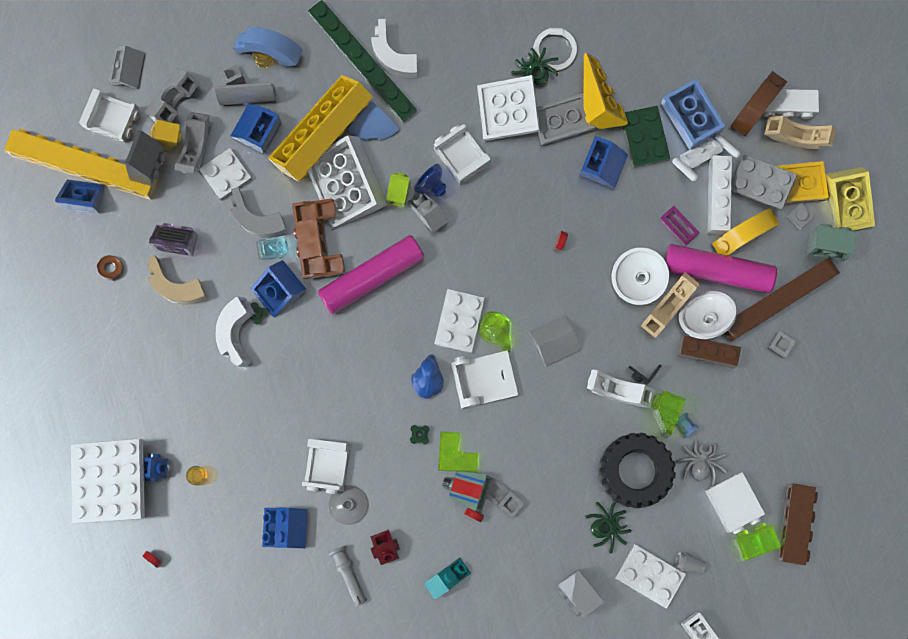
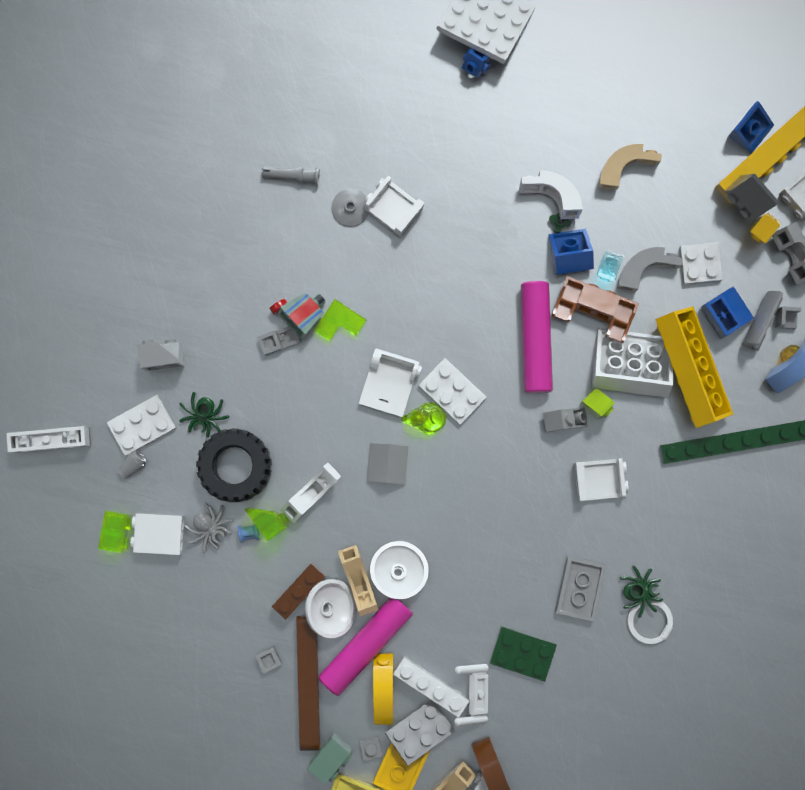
camera: 125 degrees right, 5 degrees up
dark orange piece [97,255,122,281] -> none
red tile [142,551,162,568] -> none
clear purple slope [149,223,197,257] -> none
light grey arch [175,112,210,174] -> none
clear yellow wheel [186,466,208,486] -> none
blue slope [262,508,307,549] -> none
medium blue brick [347,101,400,141] -> none
dark red brick [370,530,400,565] -> none
white arch [371,19,417,78] -> none
dark green plate [410,425,430,445] -> none
blue hair [411,354,444,399] -> none
clear blue hair [414,163,447,197] -> none
teal slope [424,558,471,600] -> none
white plate [477,75,540,141] -> none
red tile [554,231,568,251] -> none
blue slope [580,135,628,189] -> none
yellow wedge [584,52,628,129] -> none
black bracket [626,364,662,385] -> none
magenta tile [659,206,700,246] -> none
medium blue brick [661,79,725,150] -> none
reddish brown brick [778,483,818,565] -> none

